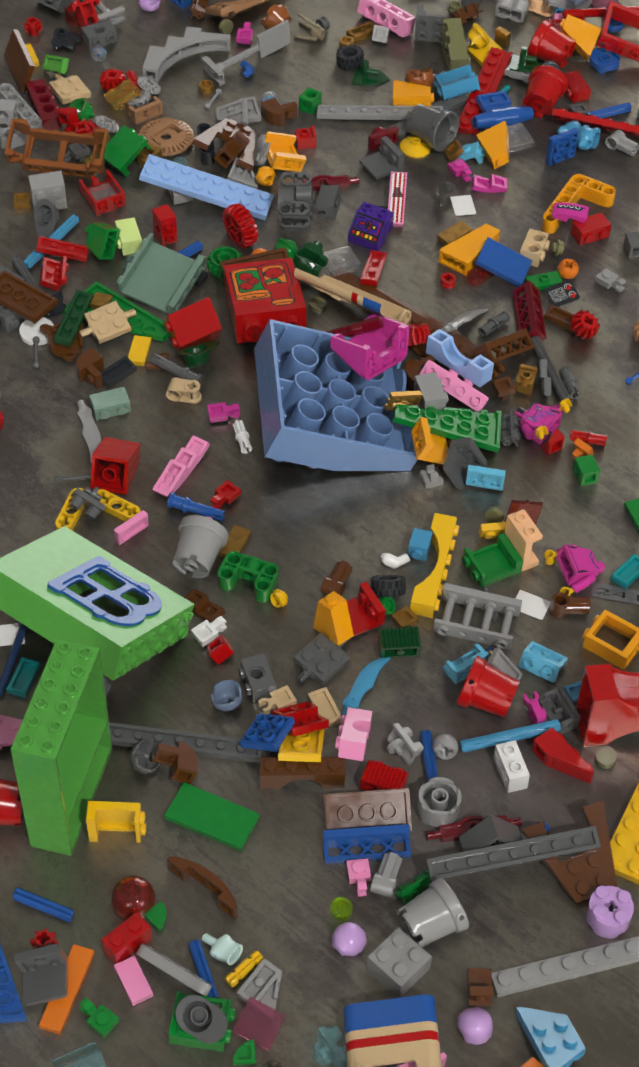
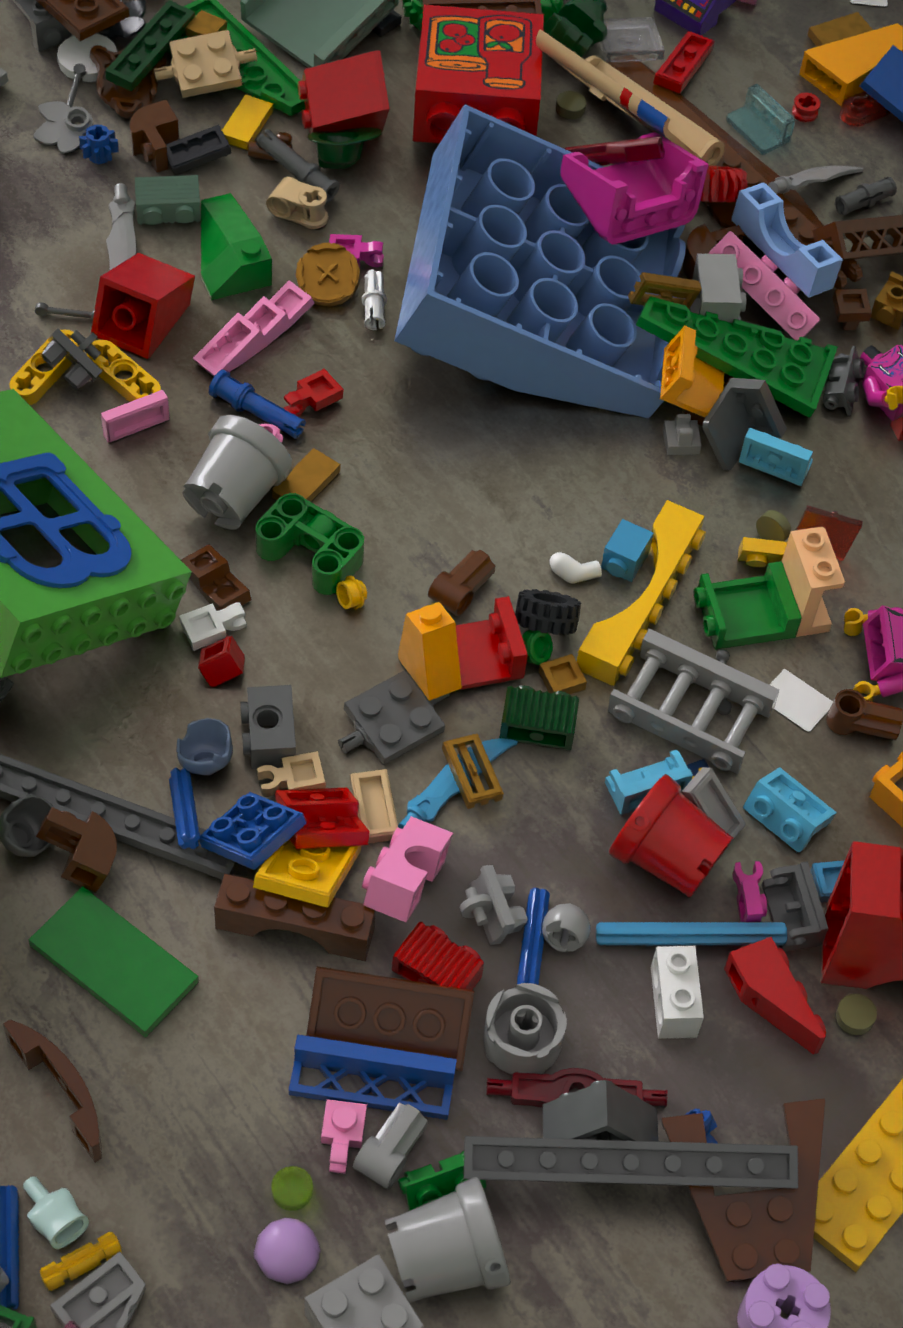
camera: 10 degrees right, 5 degrees up
none -> light grey plate [33,101,93,154]
none -> blue gear [79,125,119,164]
none -> blue axle [169,768,200,849]
none -> green wedge [201,193,272,300]
none -> pearl gold tile [296,243,360,307]
none -> pearl gold tile [442,733,504,809]
none -> clear light blue panel [726,84,796,155]

